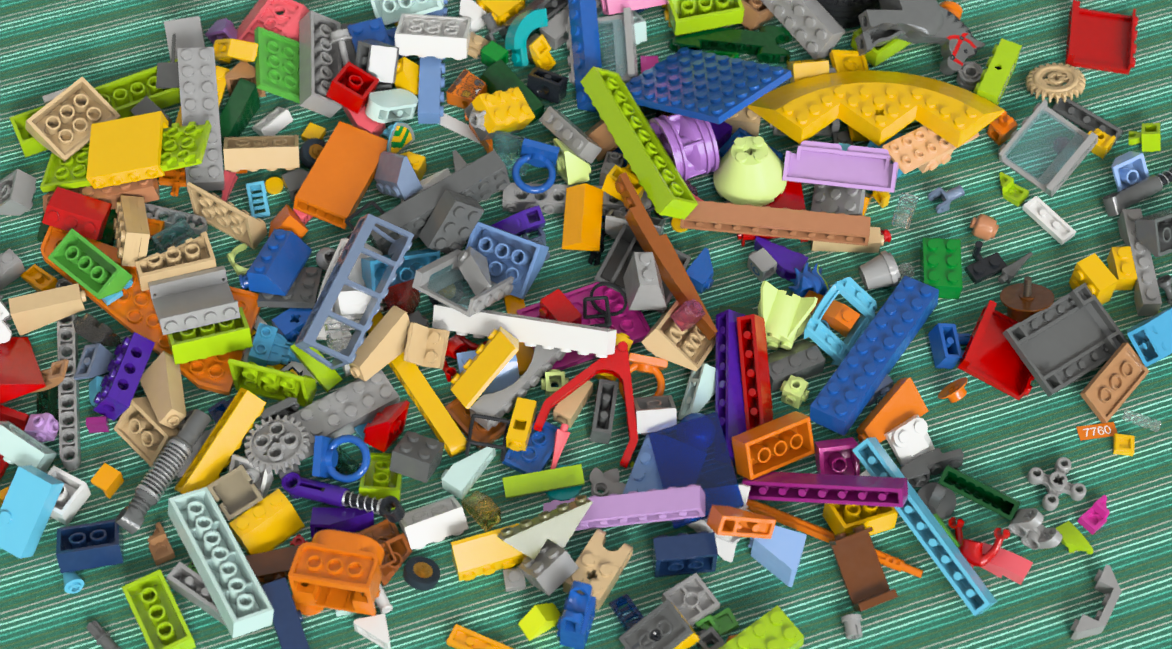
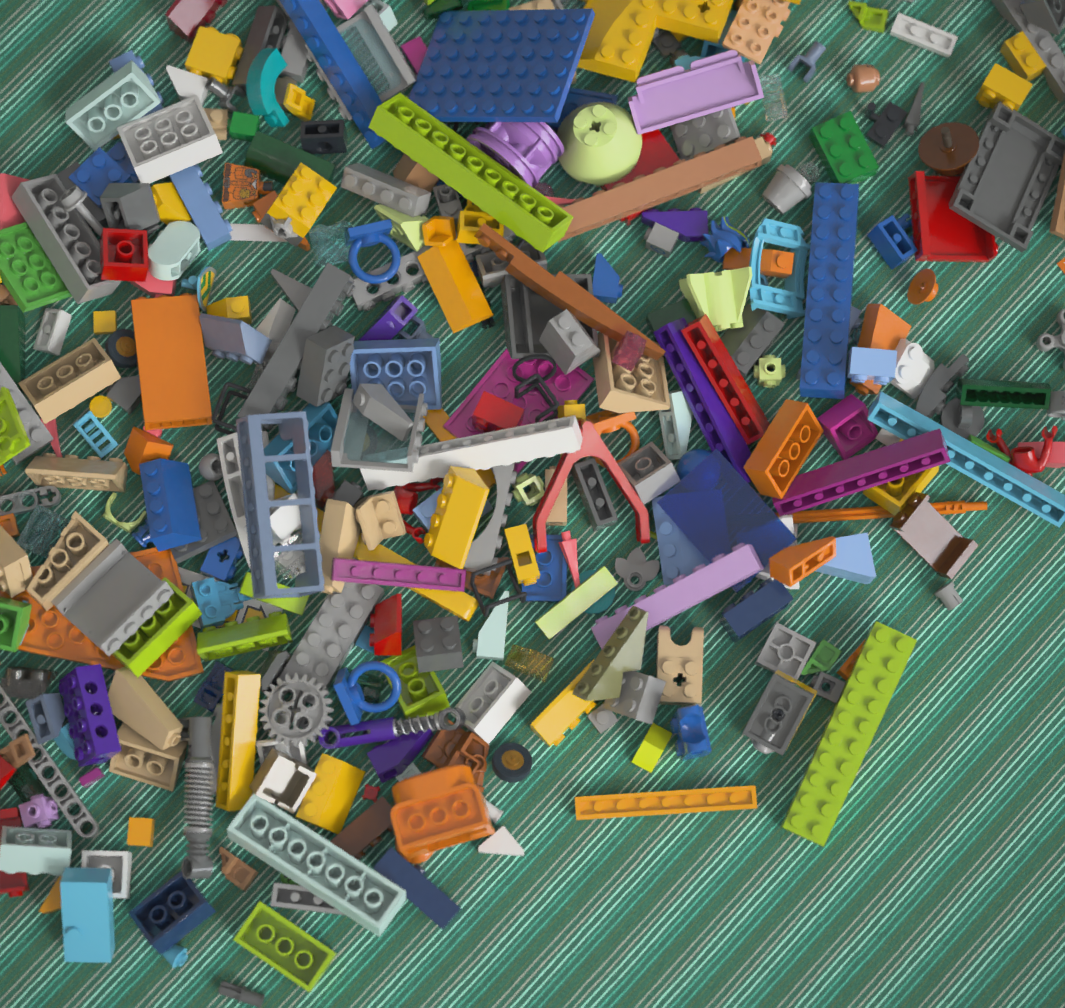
camera: 30 degrees left, 20 degrees up
clear blue slope [609,593,644,631] -> none
none -> magenta tile [331,558,466,592]
none -> light orange panel [422,216,456,246]
none -> light blue brick [846,347,897,385]

